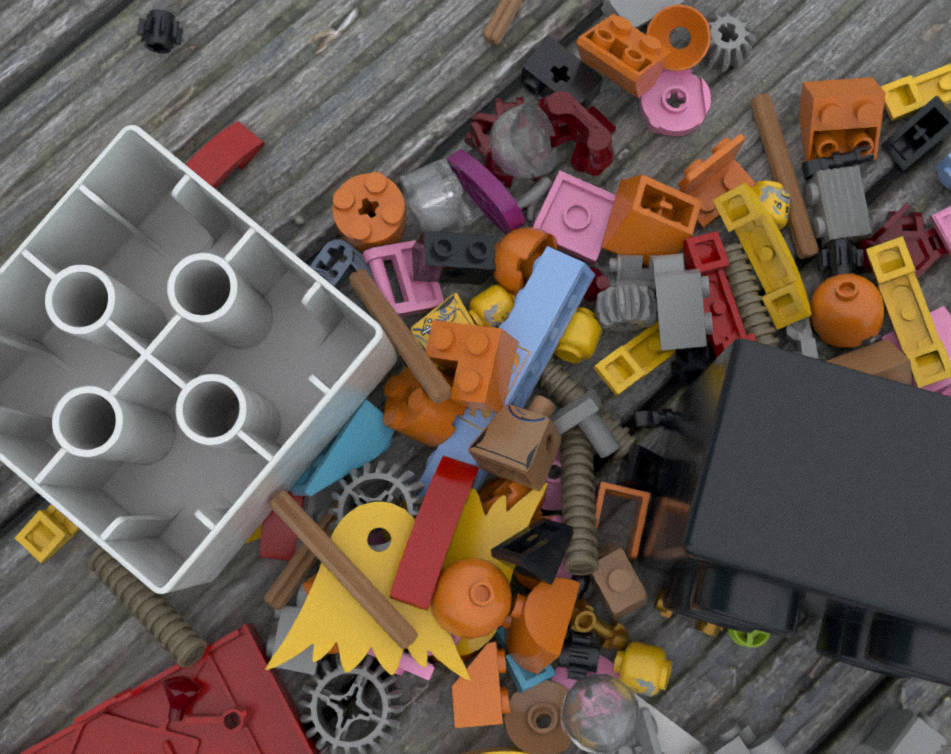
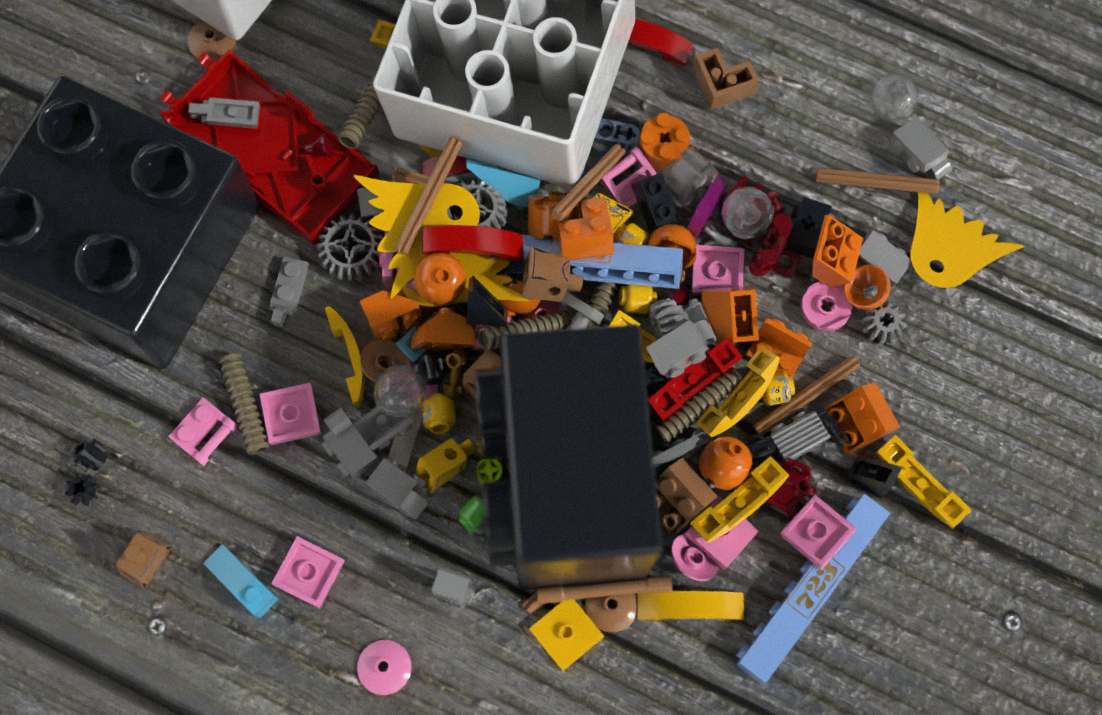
camera: 65 degrees right, 5 degrees down
none -> yellow torso [416,438,476,494]
none -> bright green head [458,495,485,535]
none -> medium nougat brick [692,48,759,110]

